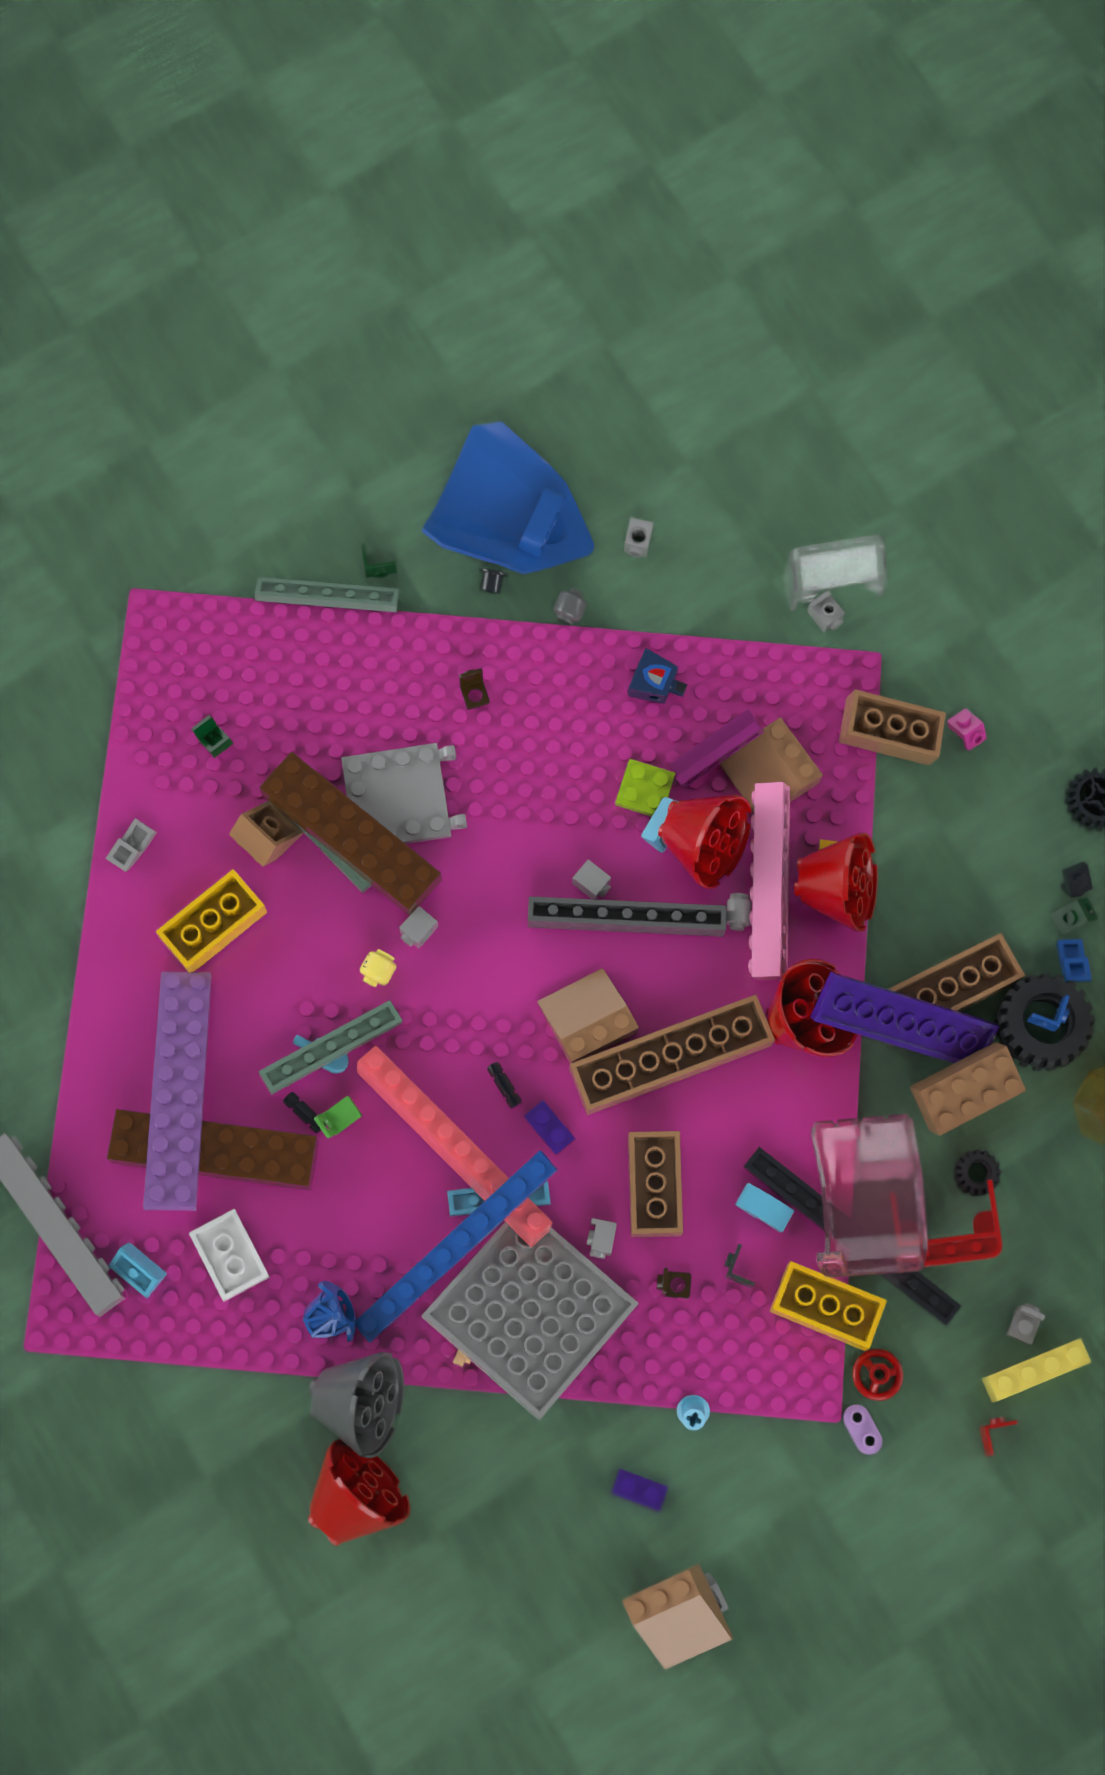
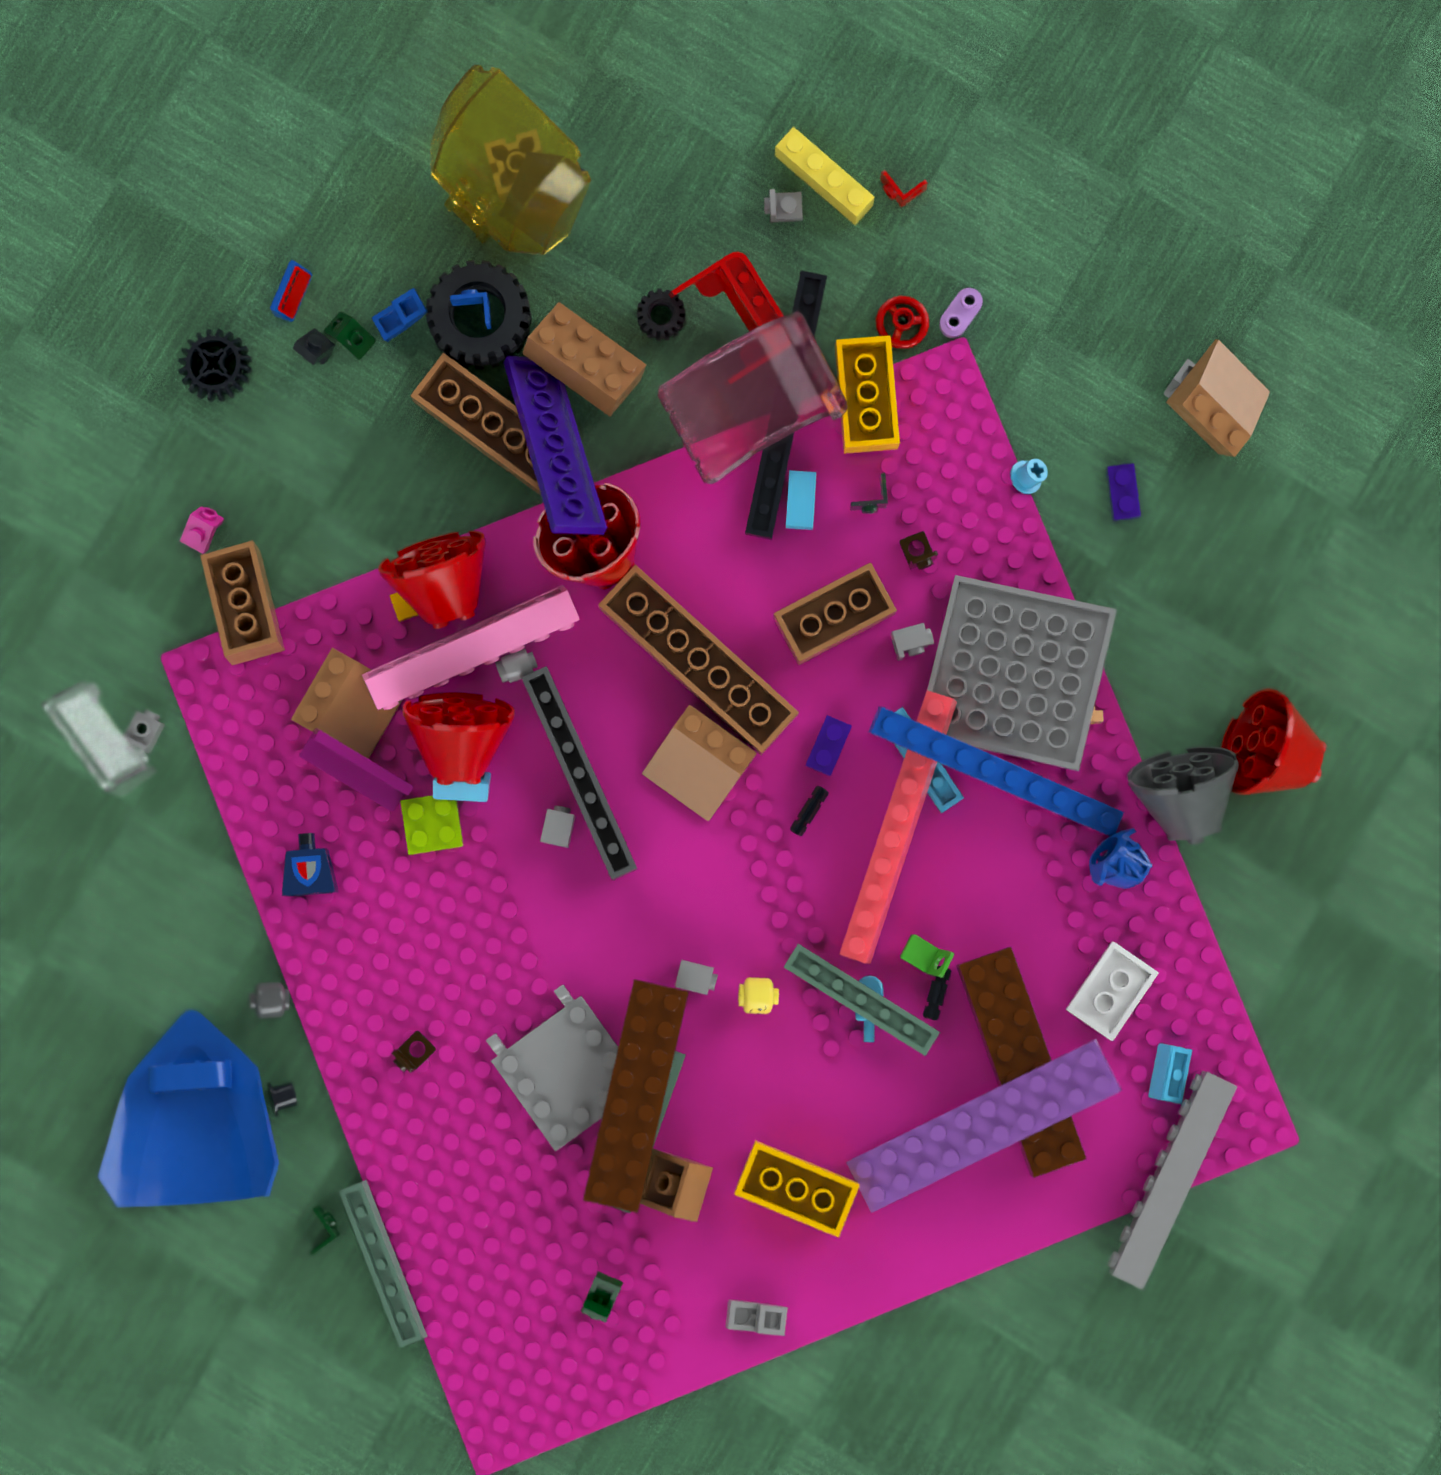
camera: 115 degrees left, 10 degrees up
light grey brick [624,518,654,558] -> none

